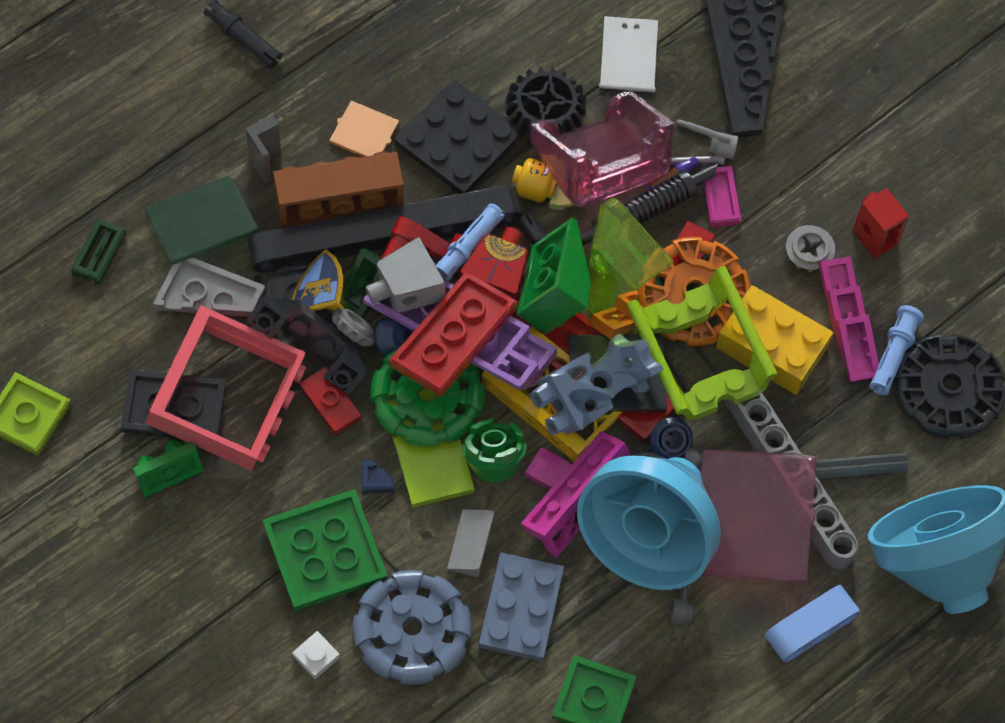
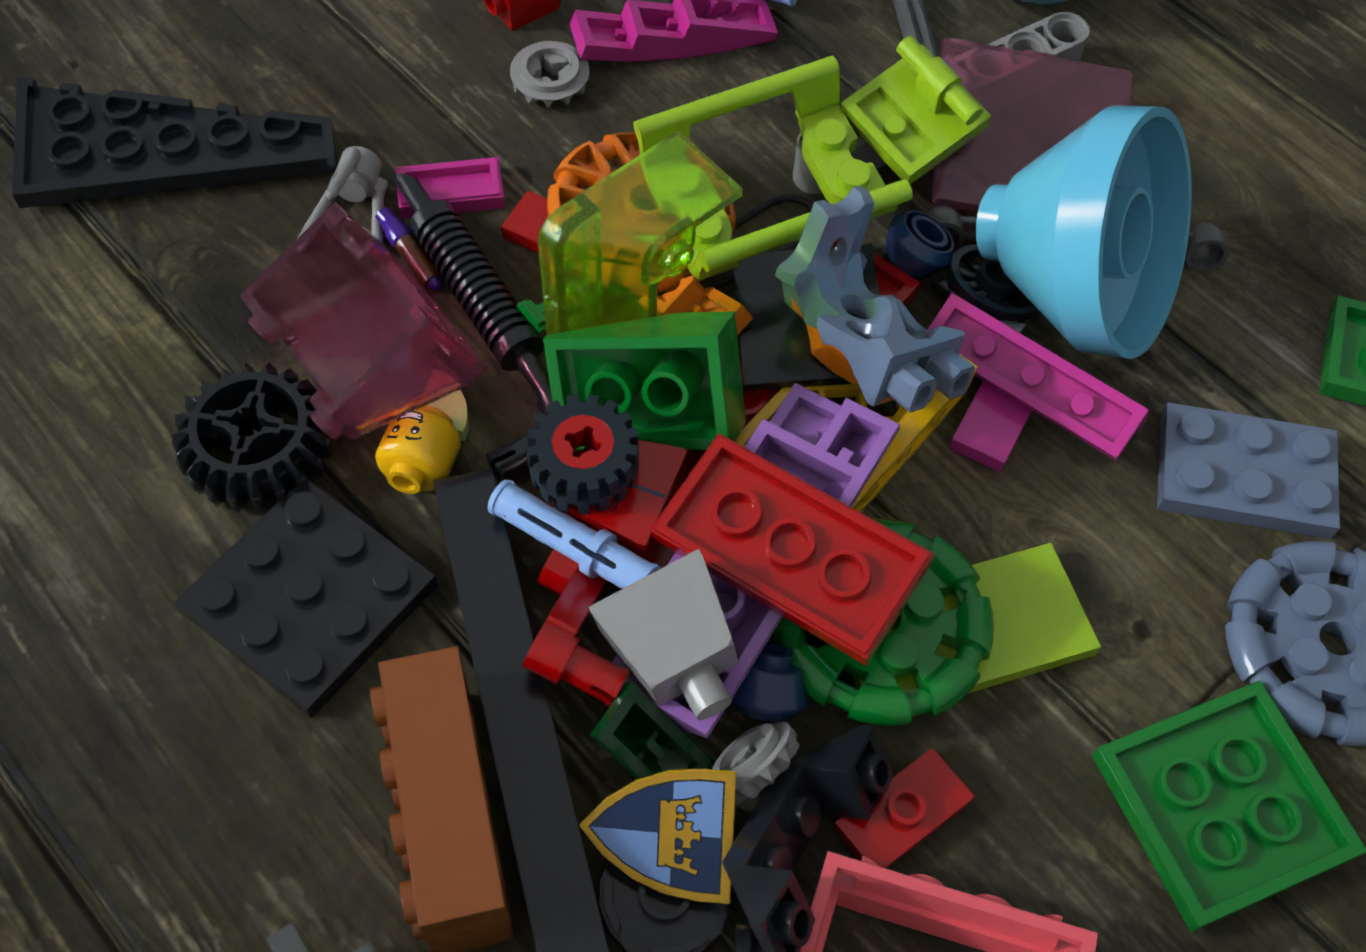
camera: 90 degrees left, 5 degrees down
light nougat piece [329,101,399,157] -> none
dark blue tile [361,460,395,494] -> none
light grey slope [447,510,495,578] -> none
green cone [462,419,527,483] -> none
white container [599,16,658,92] -> none
yellow brick [716,285,833,396] -> none
light blue beam [765,585,861,663] -> none
none -> black wheel [527,394,639,514]
none -> lime plate [841,35,992,184]

